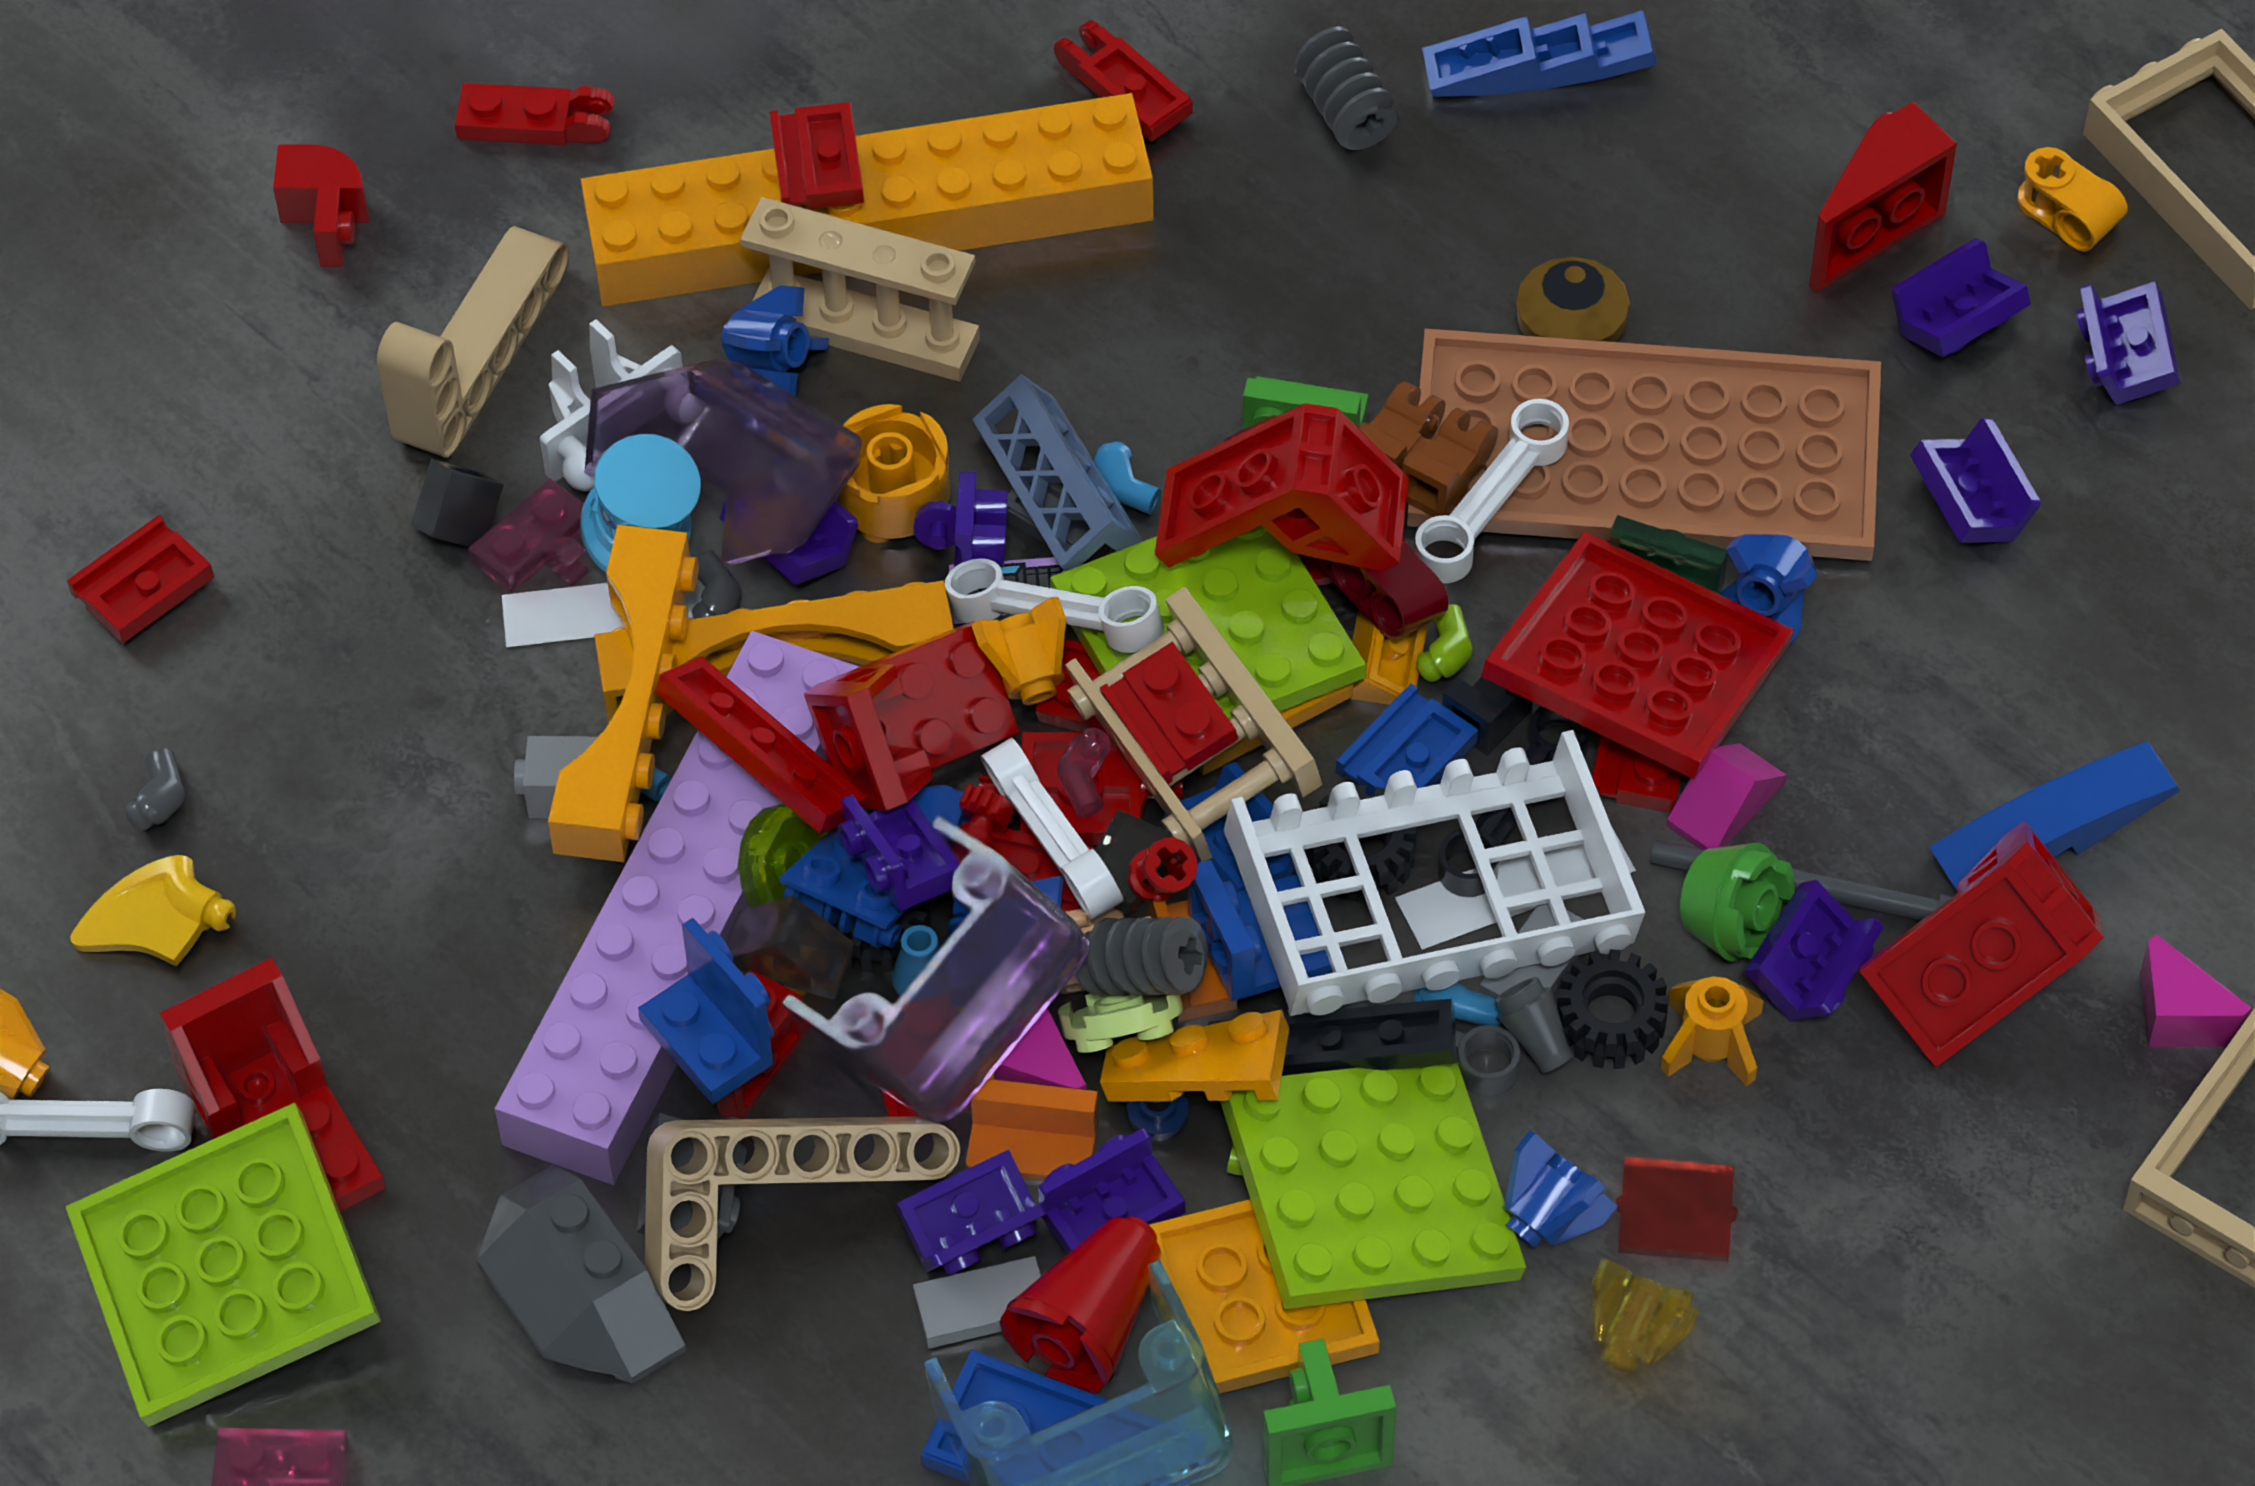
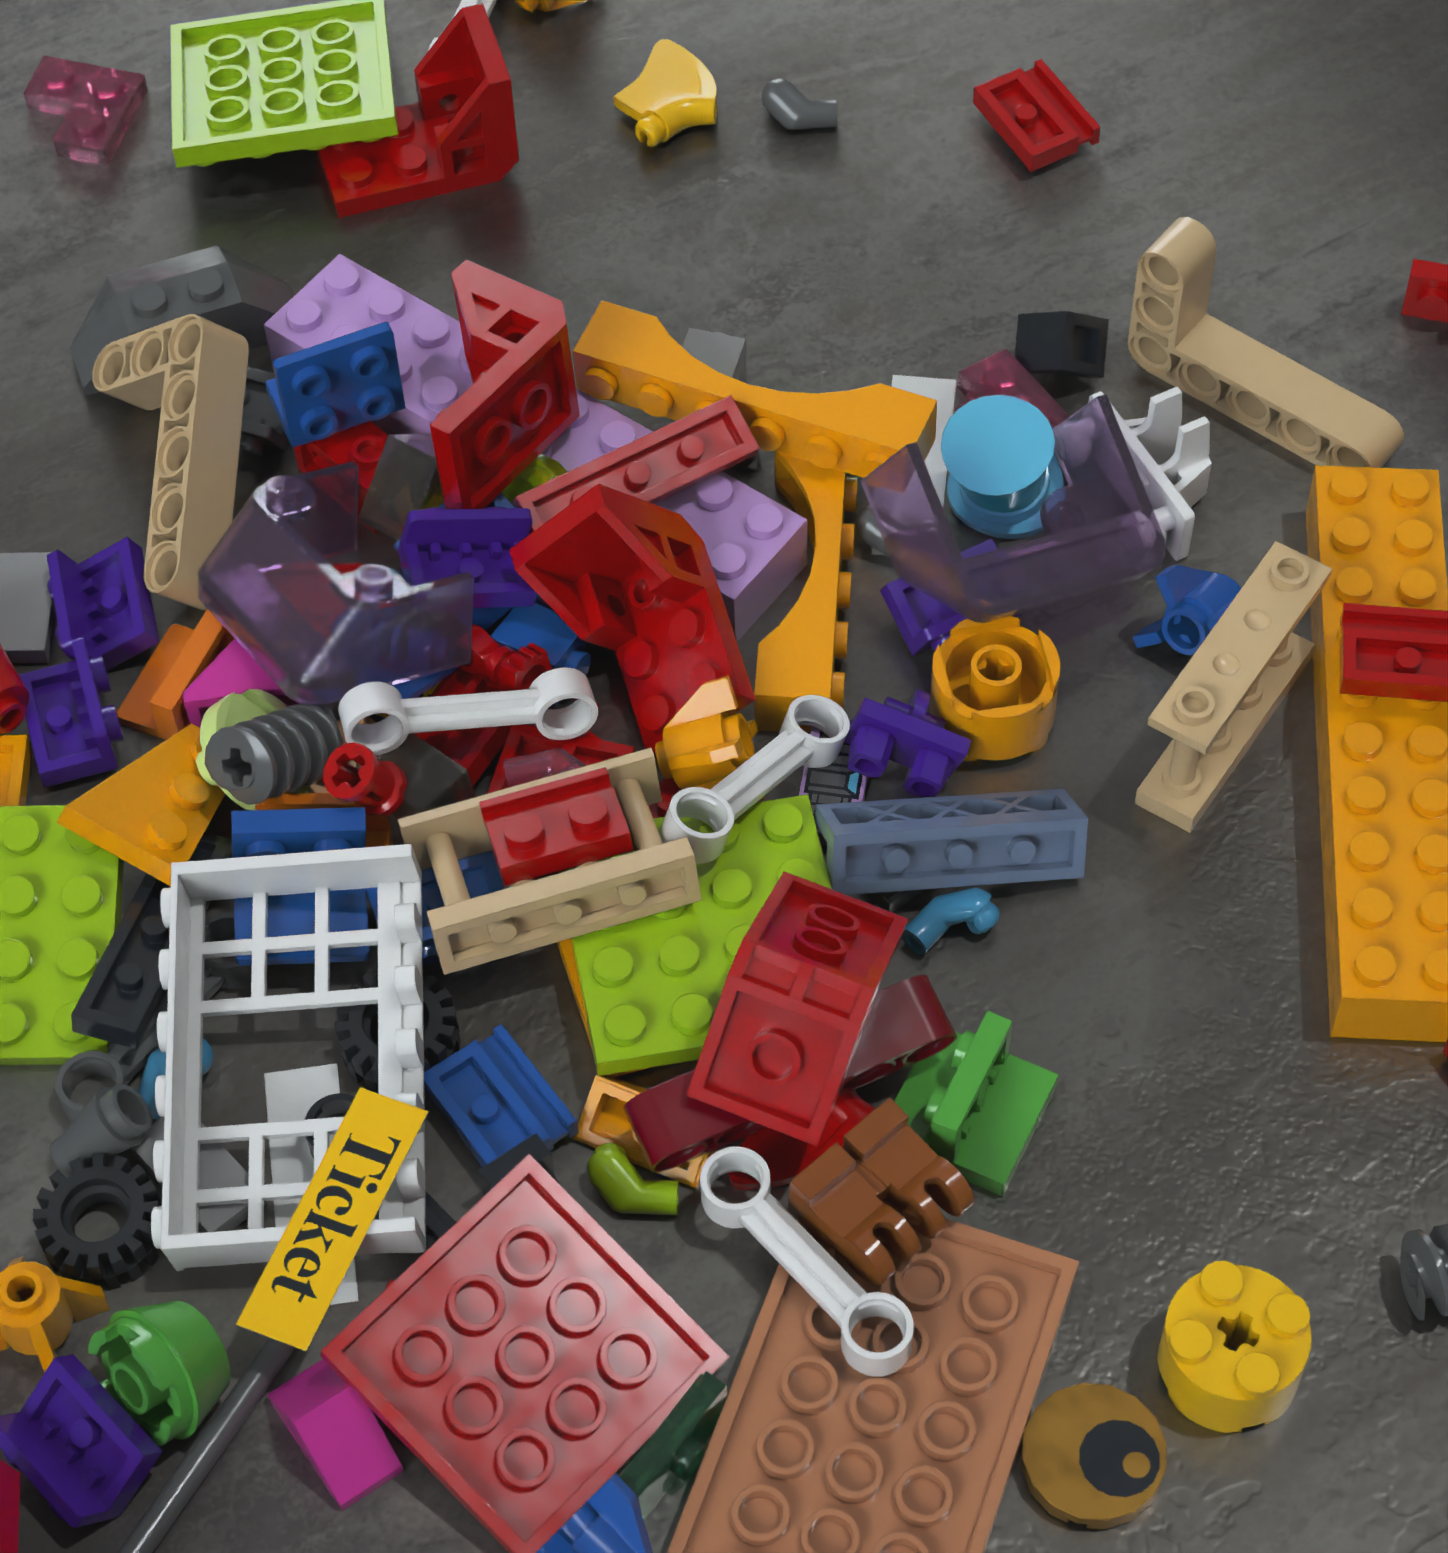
camera: 105 degrees right, 0 degrees up
none -> yellow sticker [236,1087,429,1351]
none -> red bracket [429,260,580,509]
none -> yellow brick [1157,1261,1312,1433]

